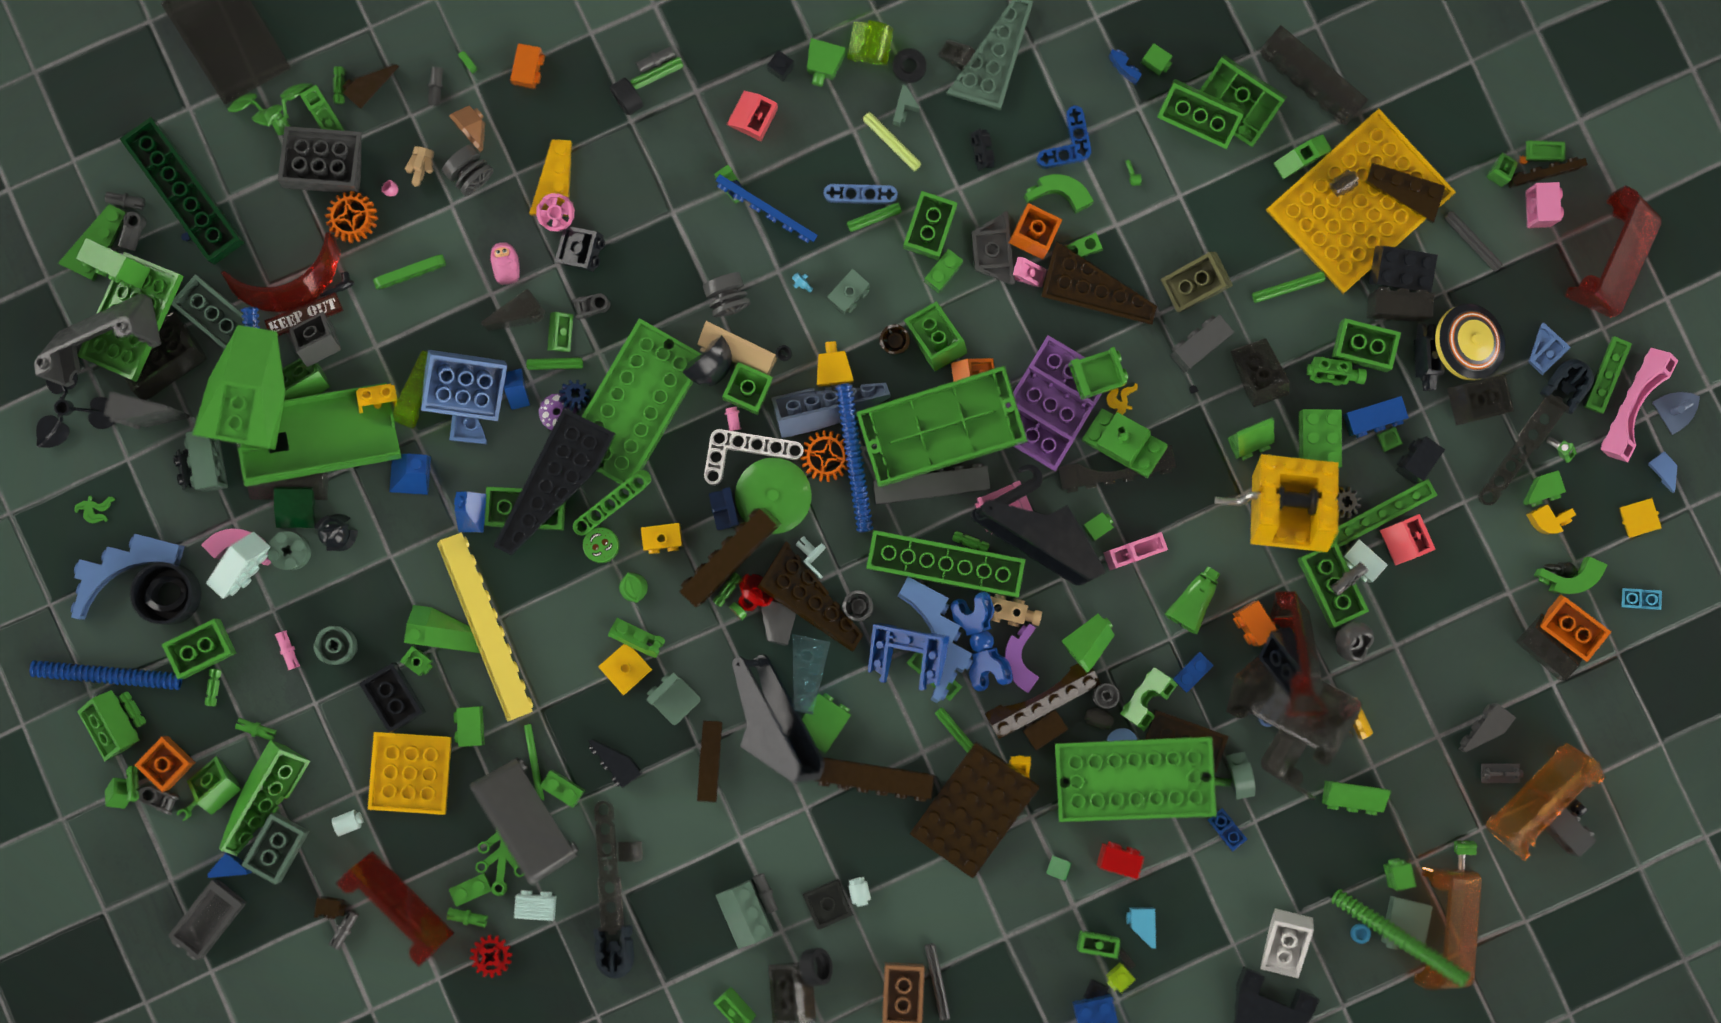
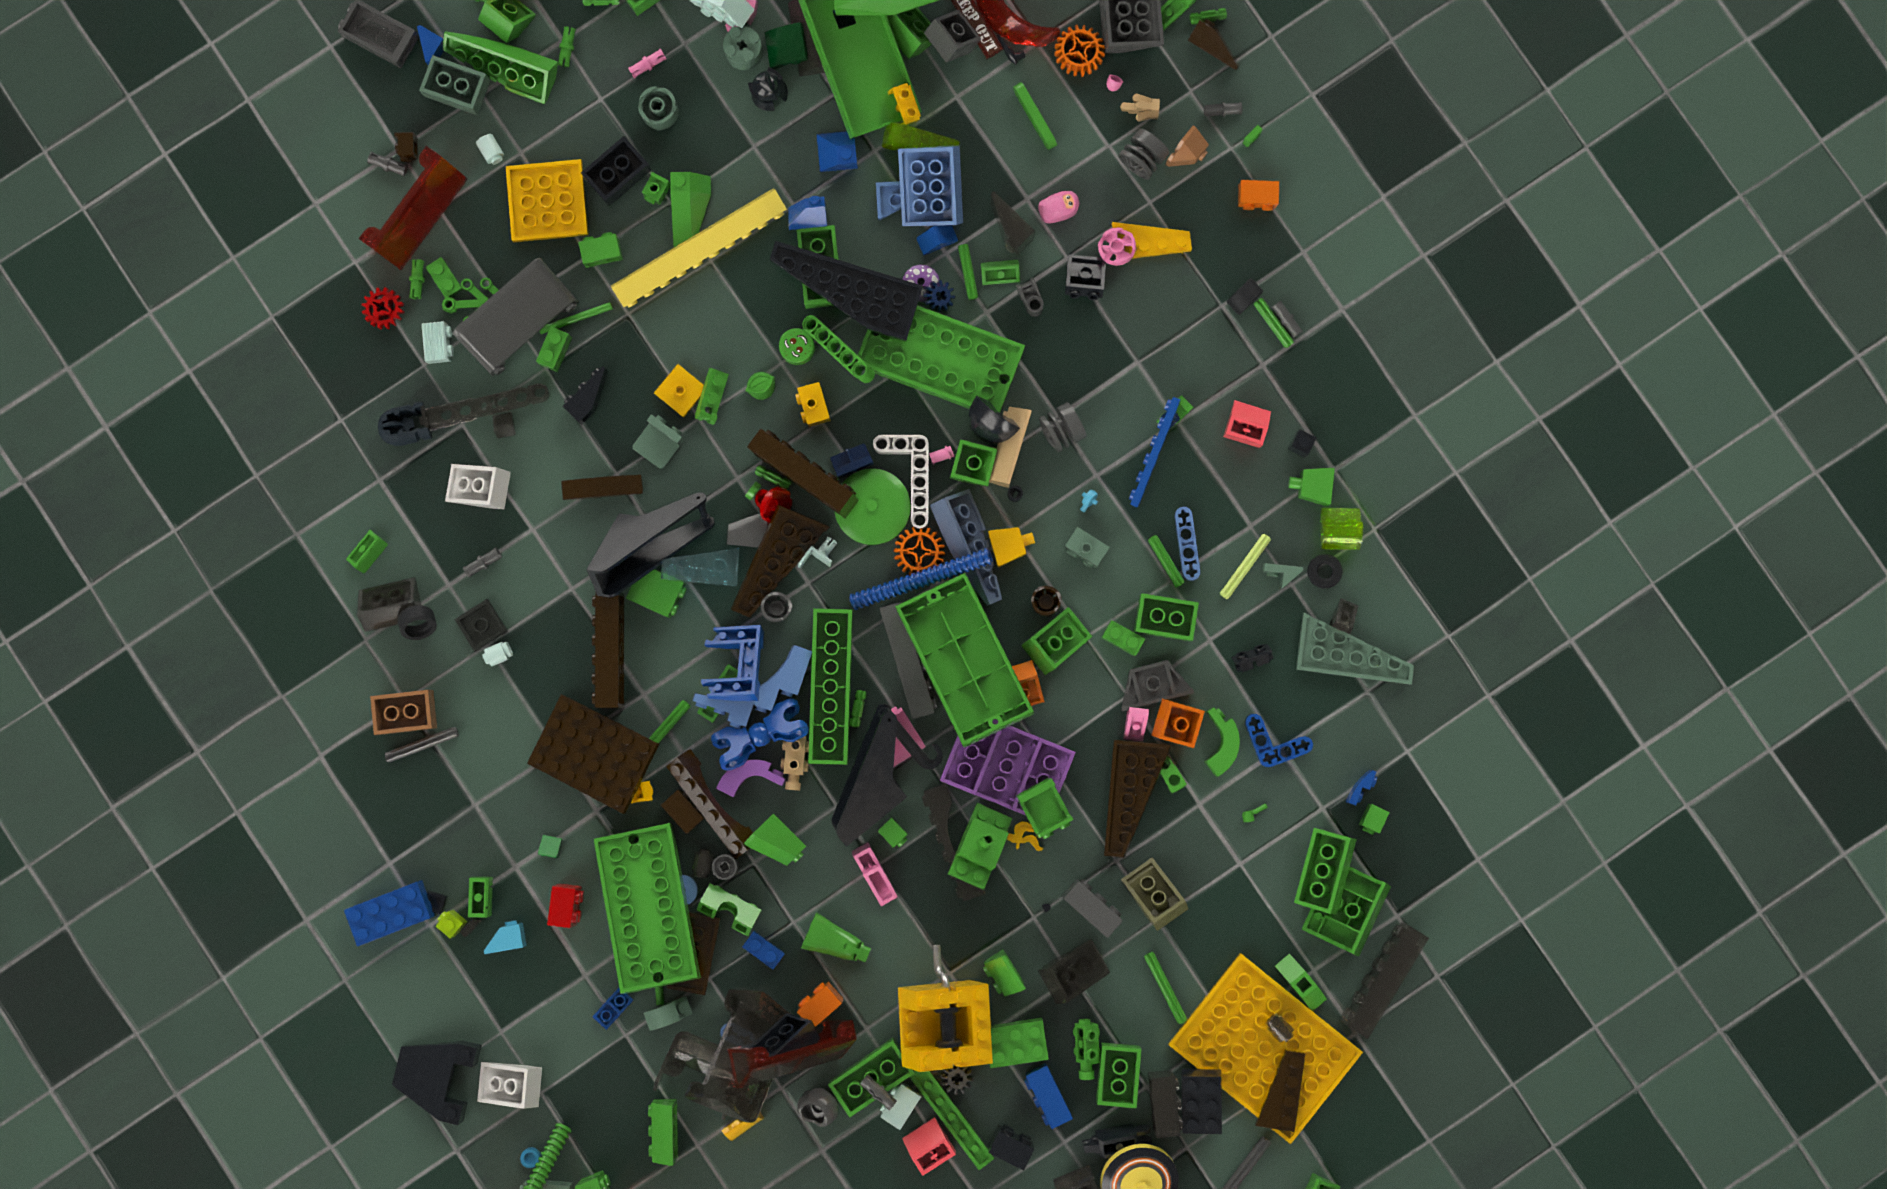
camera: 85 degrees right, 0 degrees up
sand green slope [715,879,774,949] -> none
bright green tile [1377,427,1403,452] -> none
none -> white slope [445,464,511,509]

